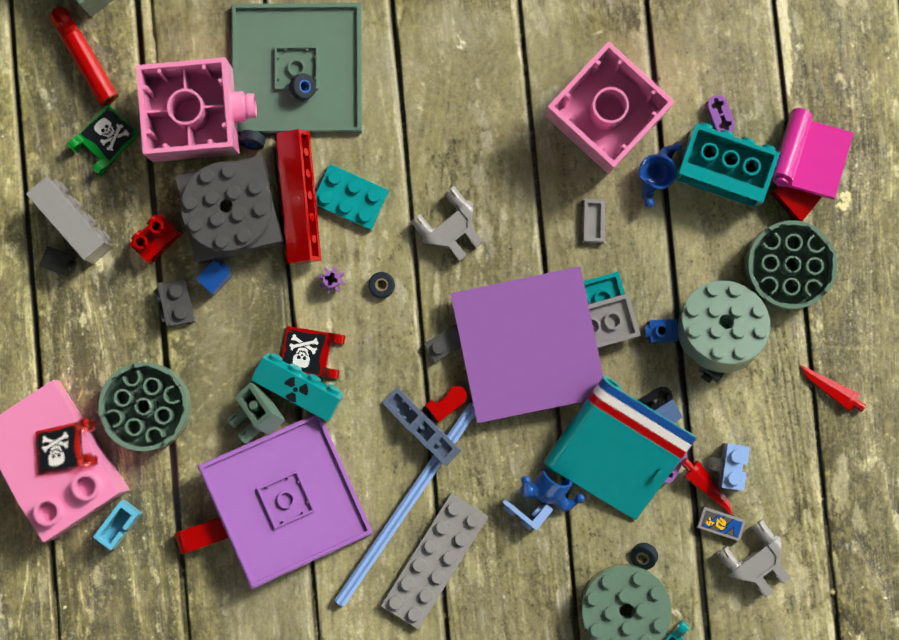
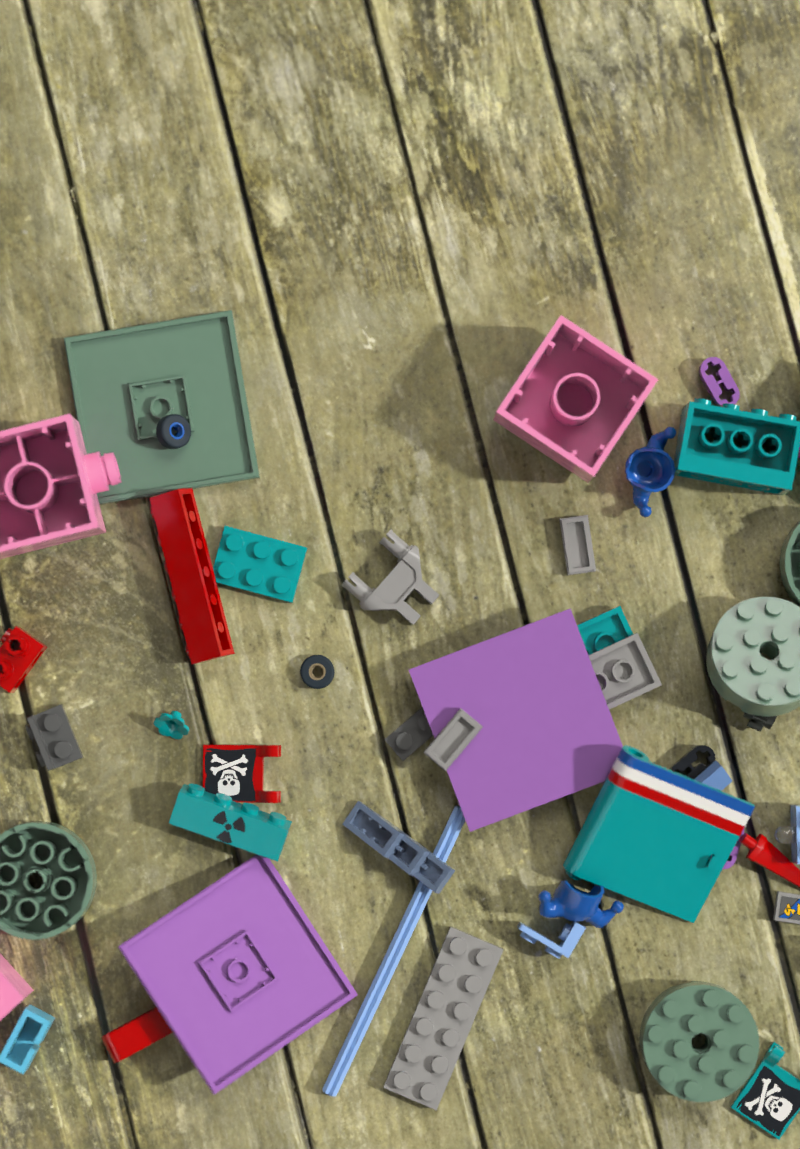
camera: 20 degrees left, 0 degrees up
dark grey piece [175,155,285,265] -> none
blue brick [196,260,232,295] -> none
sand green brick [227,382,285,444] -> none
black wheel [239,130,266,150] -> none
medium lavender gear [318,266,346,294] -> none
red leg [426,386,467,422] -> none
black wheel [631,543,658,570] -> none
blue brick [644,319,678,343] -> none
none -> teal plant [154,711,189,740]
none -> light grey tile [423,708,483,771]

